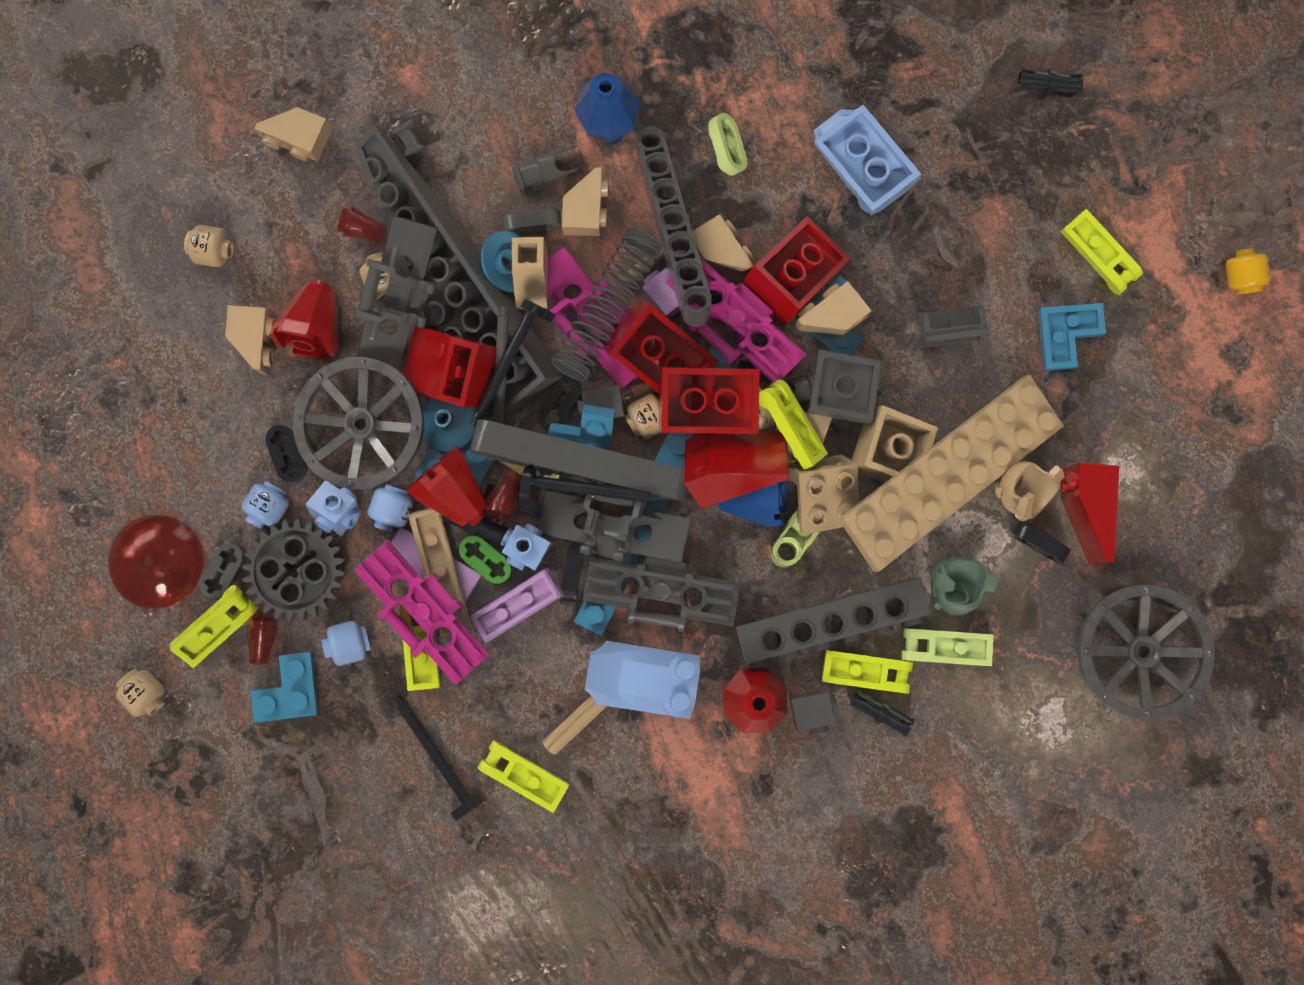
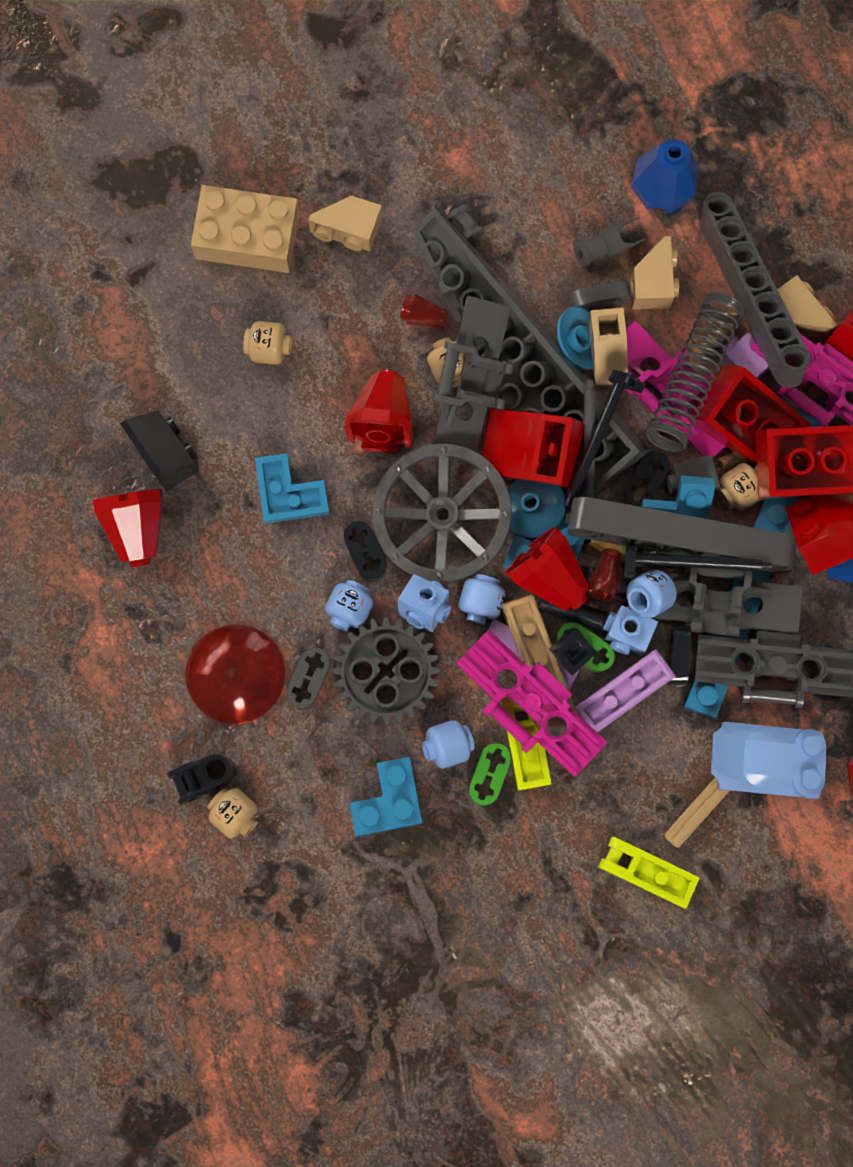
camera: 10 degrees left, 5 degrees down
neon yellow plate [169,585,258,668] -> none
tan slope [225,305,276,375] -> none
clear red cone [246,617,278,665] -> none
black piece [393,695,483,821] -> none
yellowish green plate [708,113,747,176] -> none
none -> red cone [92,488,164,568]
none -> black slope [120,410,199,492]
none -> black piece [167,754,236,805]
none -> tan brick [191,185,300,273]
none -> dark azure plate [255,453,329,524]
none -> bright green beam [469,743,511,806]
none -> black tile [549,627,596,676]
none -> light blue head [626,570,677,618]

